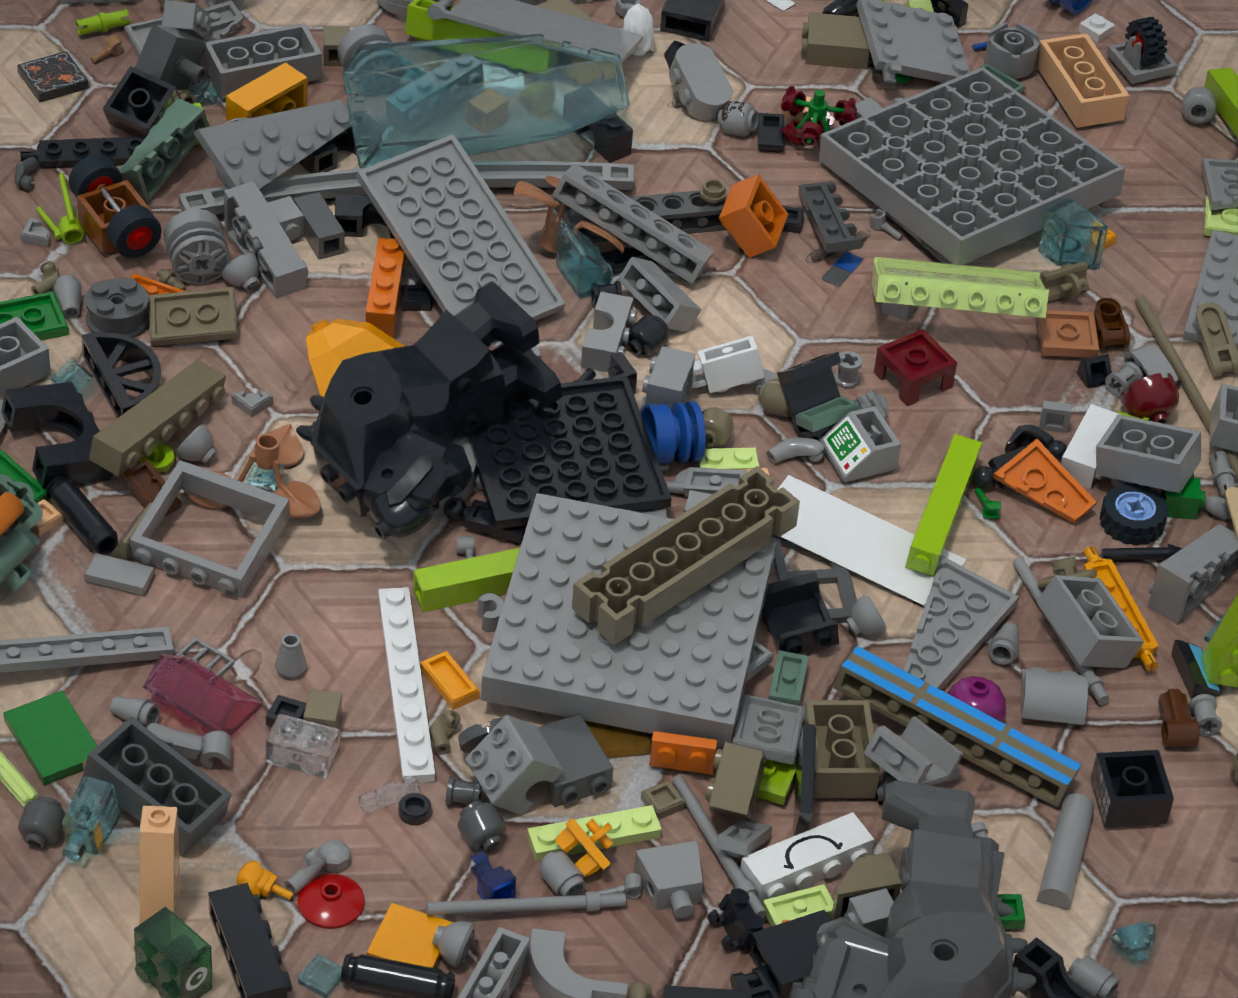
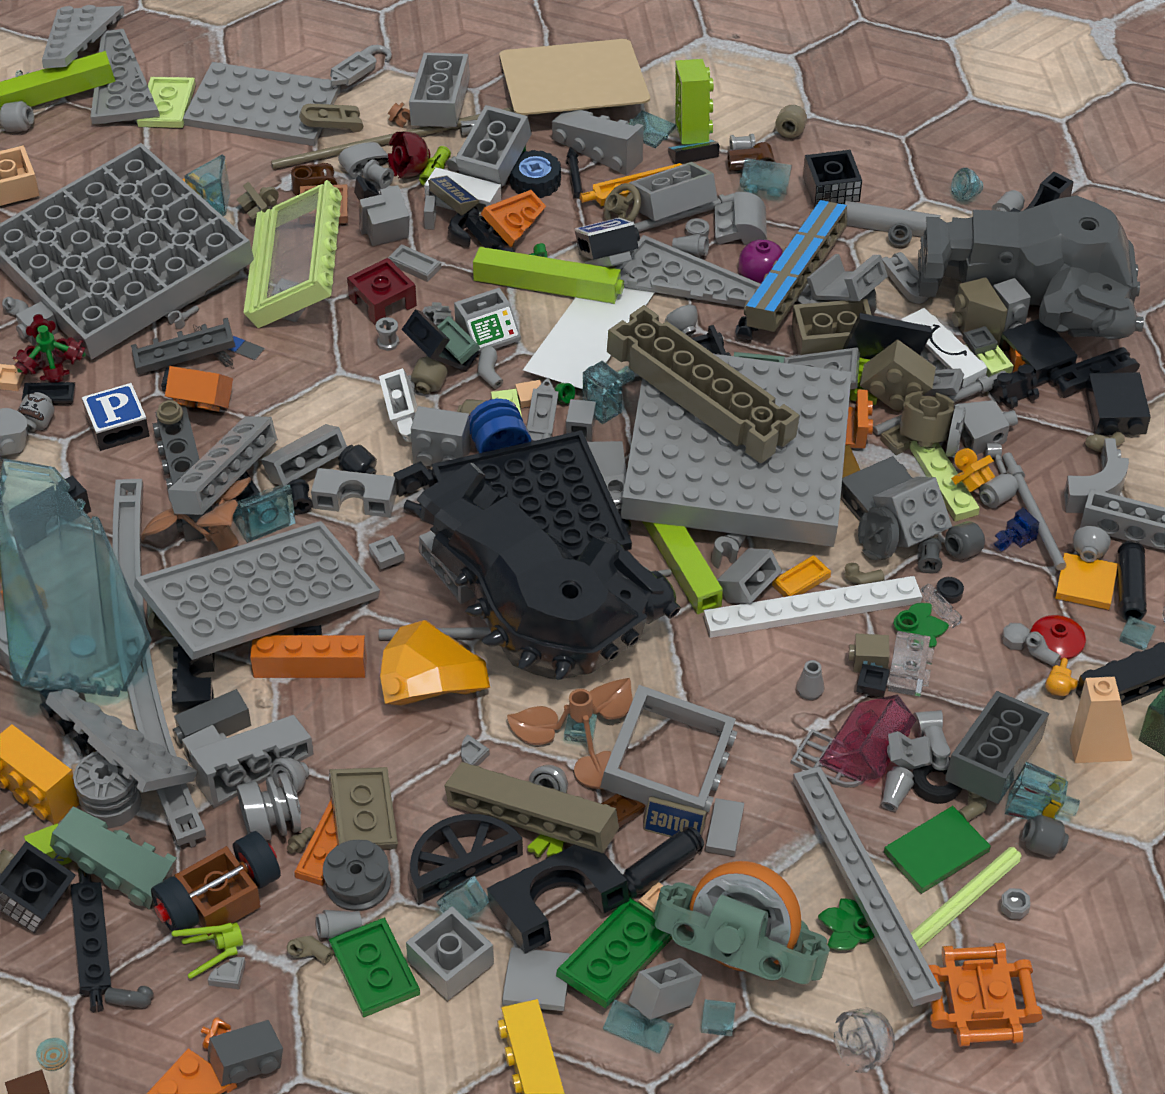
camera: 90 degrees left, 5 degrees up
none -> piece [82,383,150,451]
none -> light grey plate [359,185,410,246]
none -> light grey tile [388,244,441,282]
none -> dark tan slope [428,175,479,216]
none -> black piece [574,218,640,260]
none -> light grey tile [585,251,632,267]
none -> light grey tile [685,218,709,237]
none -> light grey brick [717,549,782,604]
none -> clear light blue bracket [739,158,792,197]
none -> light grey bracket [887,731,933,770]
none -> dark grey plate [888,223,912,247]
none -> green plate [894,603,949,648]
none -> dark tan brick [900,391,954,447]
none -> light grey tile [946,406,966,458]
none -> dark grey tile [963,326,998,355]

